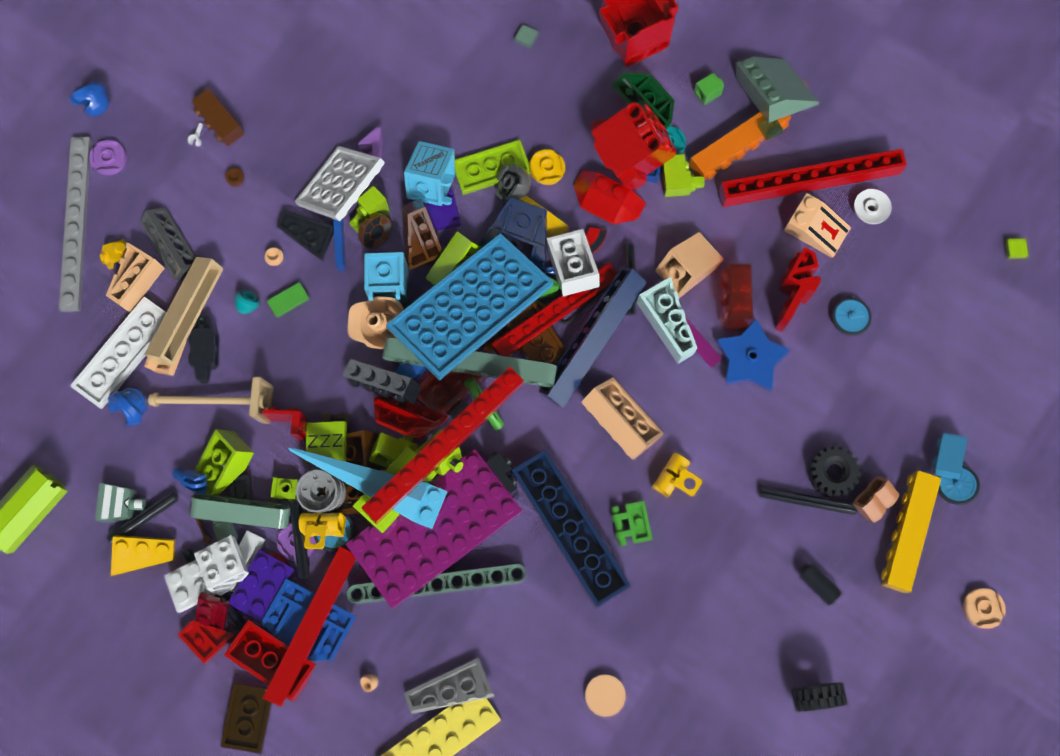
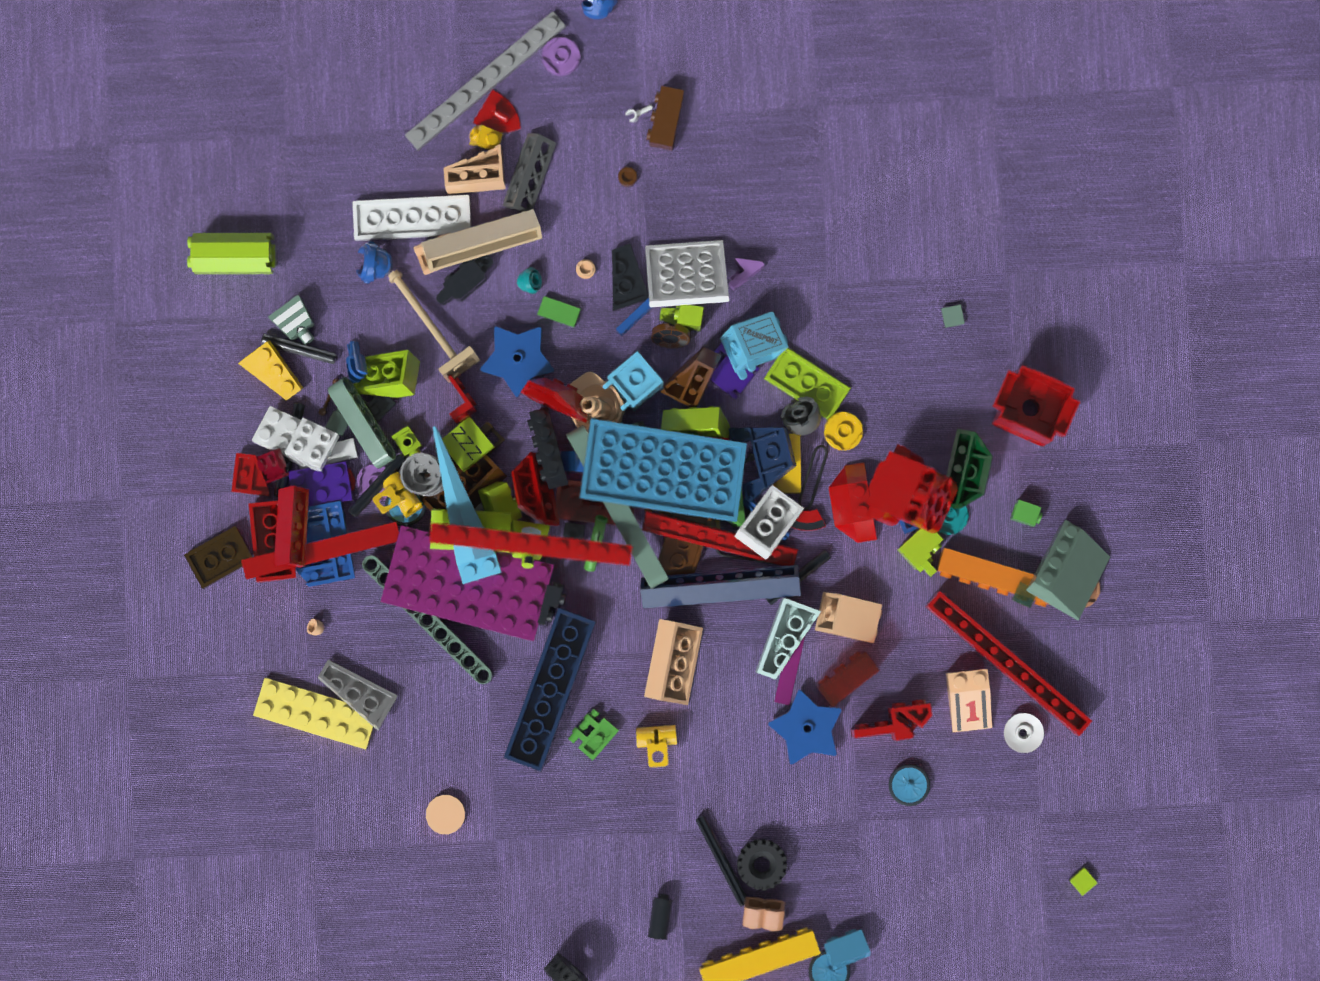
camera: 60 degrees right, 10 degrees up
none -> red panel [274,486,309,568]
none -> red shield [473,90,521,133]
none -> blue plate [480,327,555,398]
none -> red wedge [520,378,588,423]
none -> black piece [798,445,828,511]

